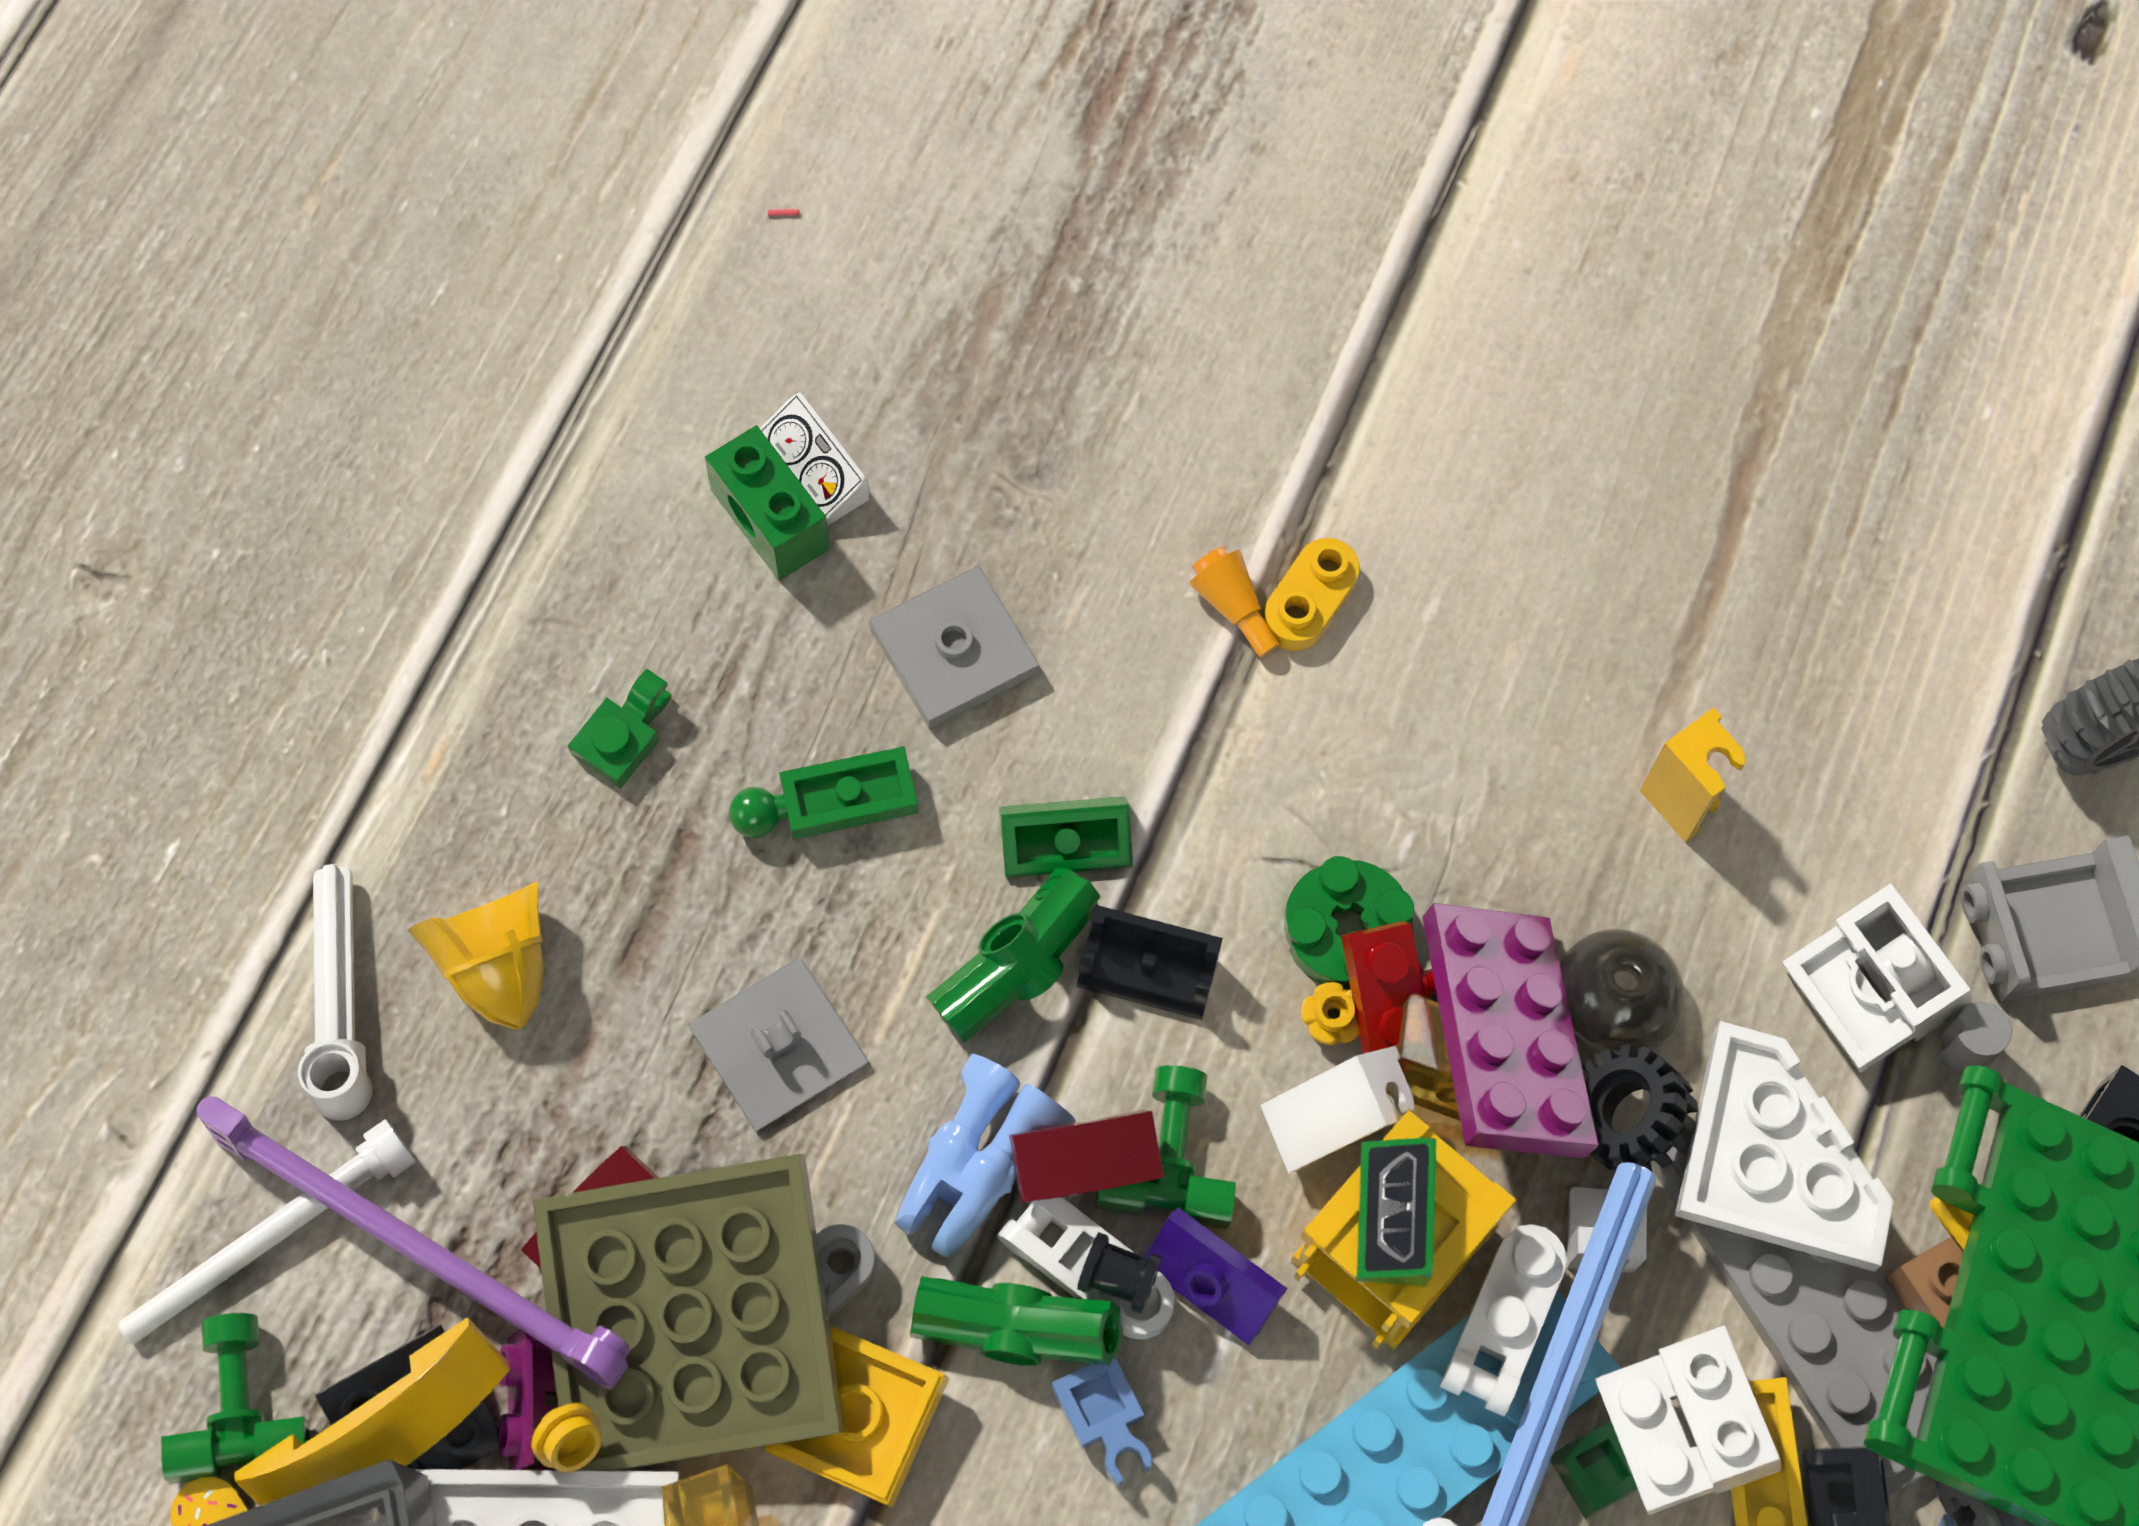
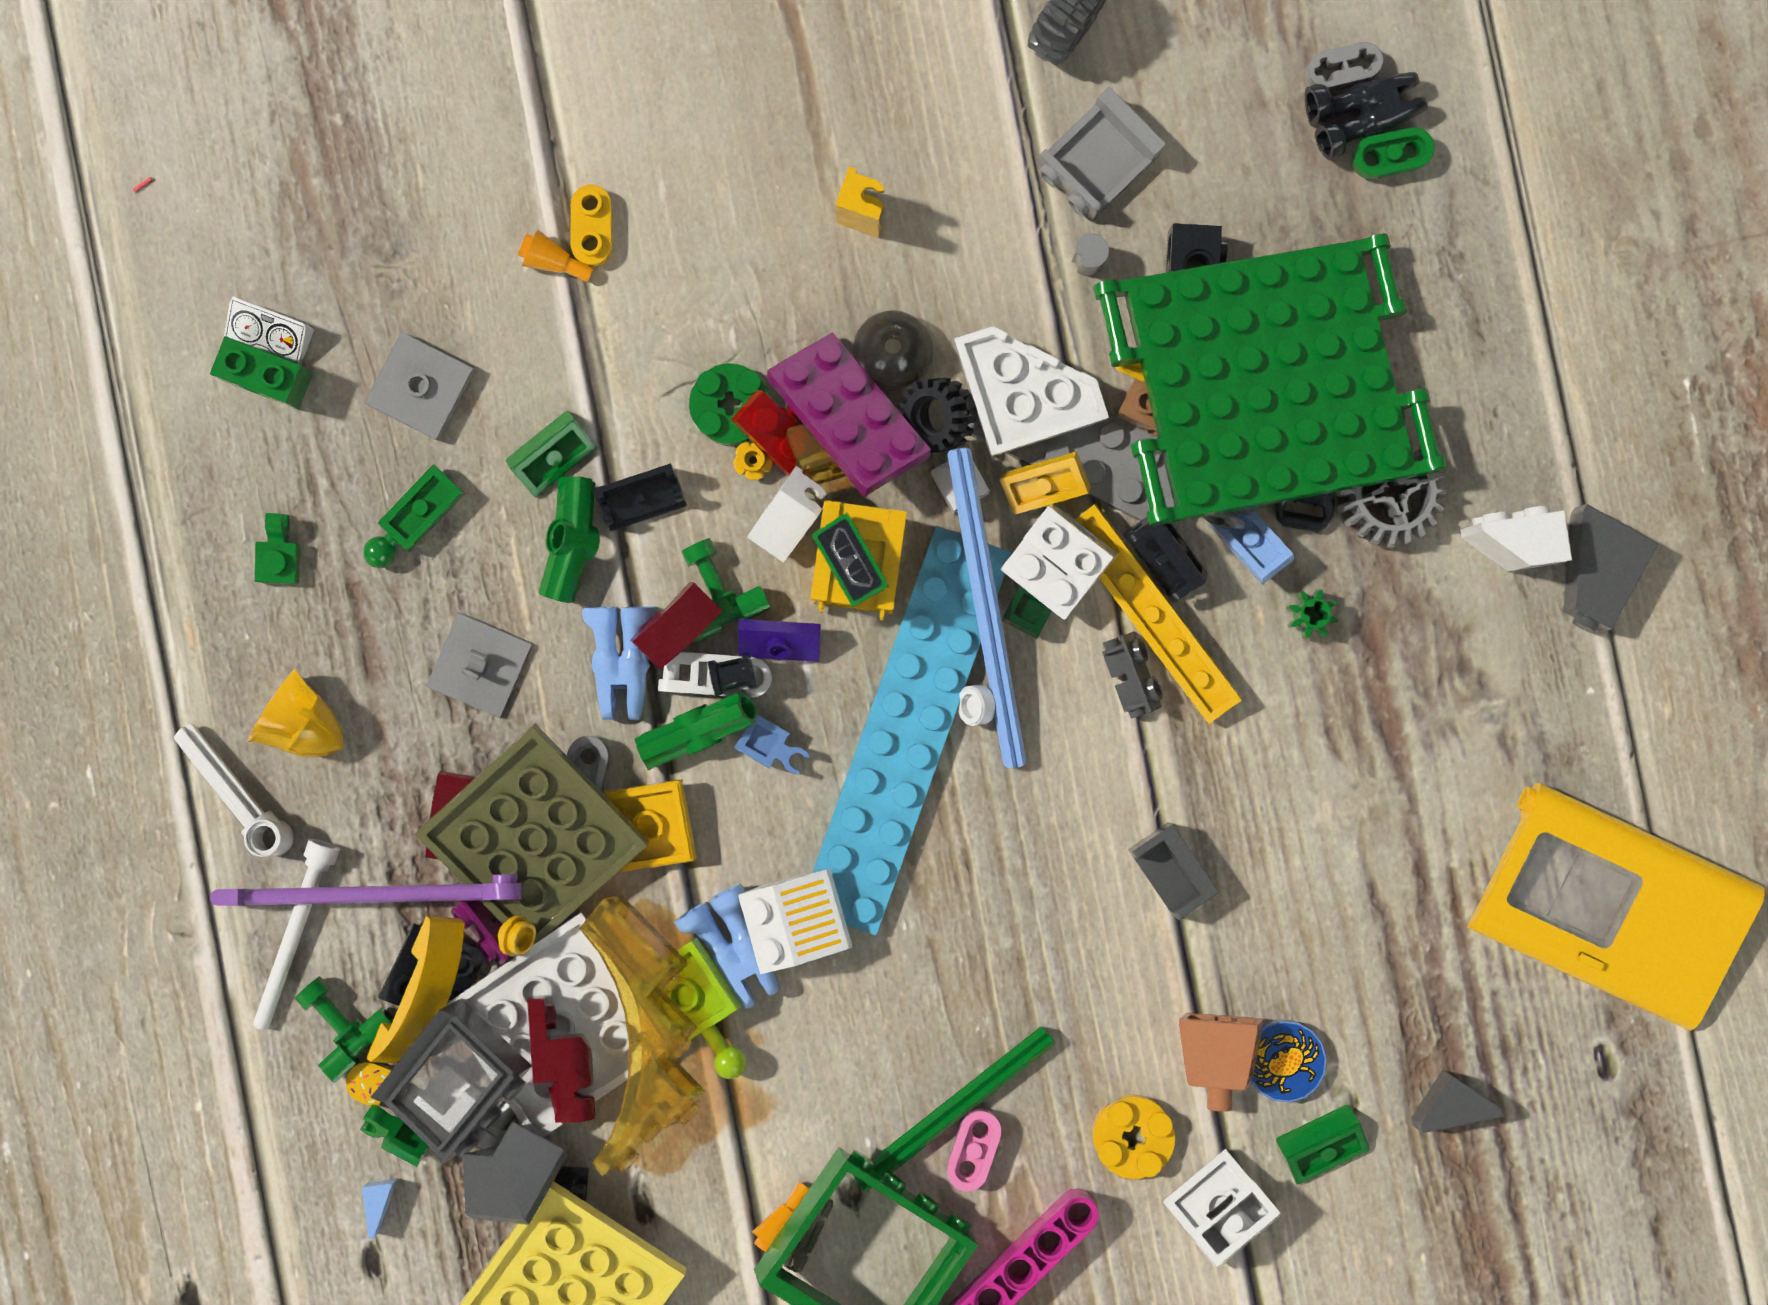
camera: 30 degrees left, 20 degrees up
white plate [1440,1224,1567,1417] -> none
white brick [1782,883,1972,1073] -> none
none -> yellow plate [999,451,1091,515]

